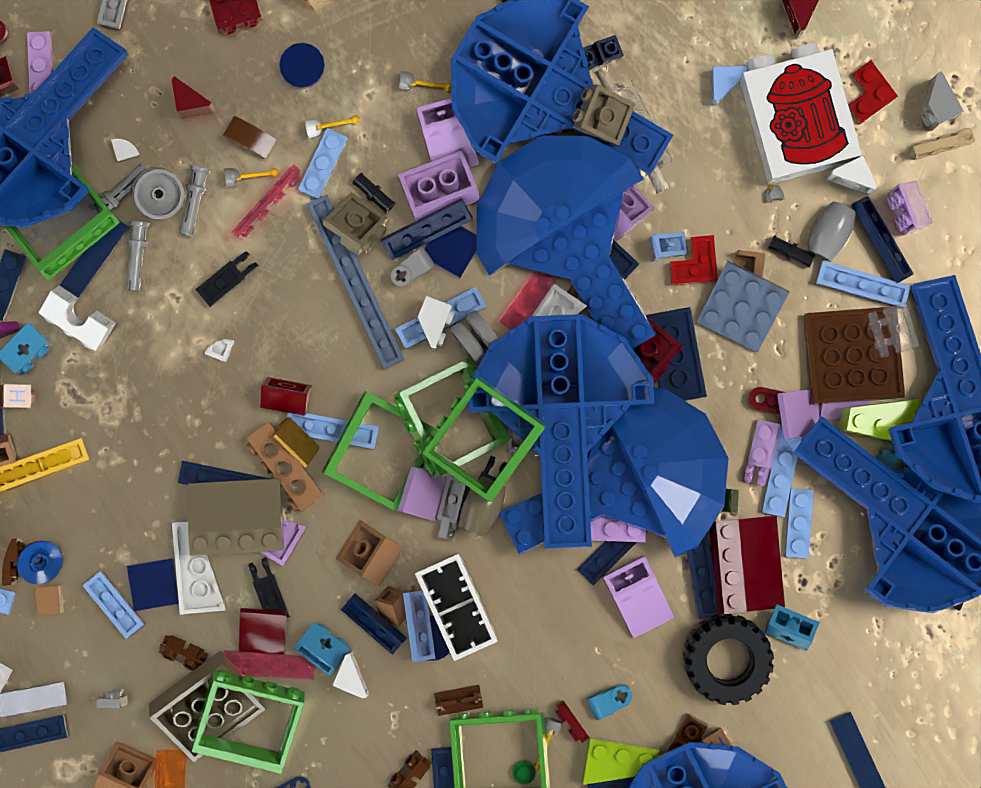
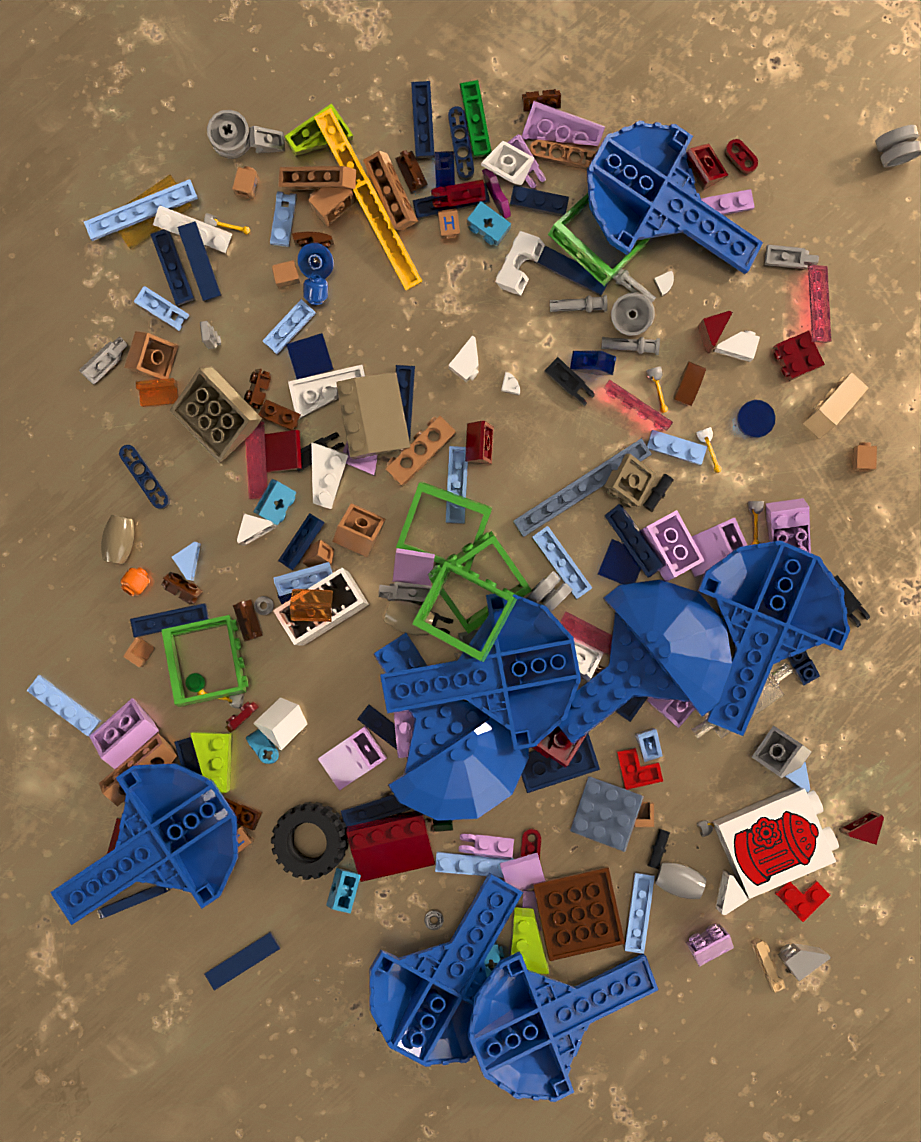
camera: 85 degrees right, 0 degrees up
bright green window [192,670,304,773] -> none
pearl gold slope [274,417,320,467] -> none
light grey piece [391,247,436,286] -> none
white slope [418,296,455,350] -> none
dark tan plate [572,84,636,146] -> none
light blue plate [785,488,814,559] -> none
dark blue tile [851,196,913,284] -> none
clear plate [867,302,919,358] -> none
none -> light blue plate [134,286,190,331]
none -> light blue slope [172,542,201,581]
none -> white slope [253,698,307,750]
none -> light grey plate [254,596,274,615]
none -> reddish brown hinge [258,399,301,430]
none -> clear orange panel [290,589,333,622]
none -> blue head [303,275,328,305]
none -> white wing [311,442,349,509]
none -> light grey plate [424,910,444,930]
none -> white slope [449,336,479,383]
none -> clear blue slope [570,351,616,375]
none -> white slope [714,330,760,362]
none -> light grey slope [752,725,812,778]
none -> lavender slope [765,498,811,553]

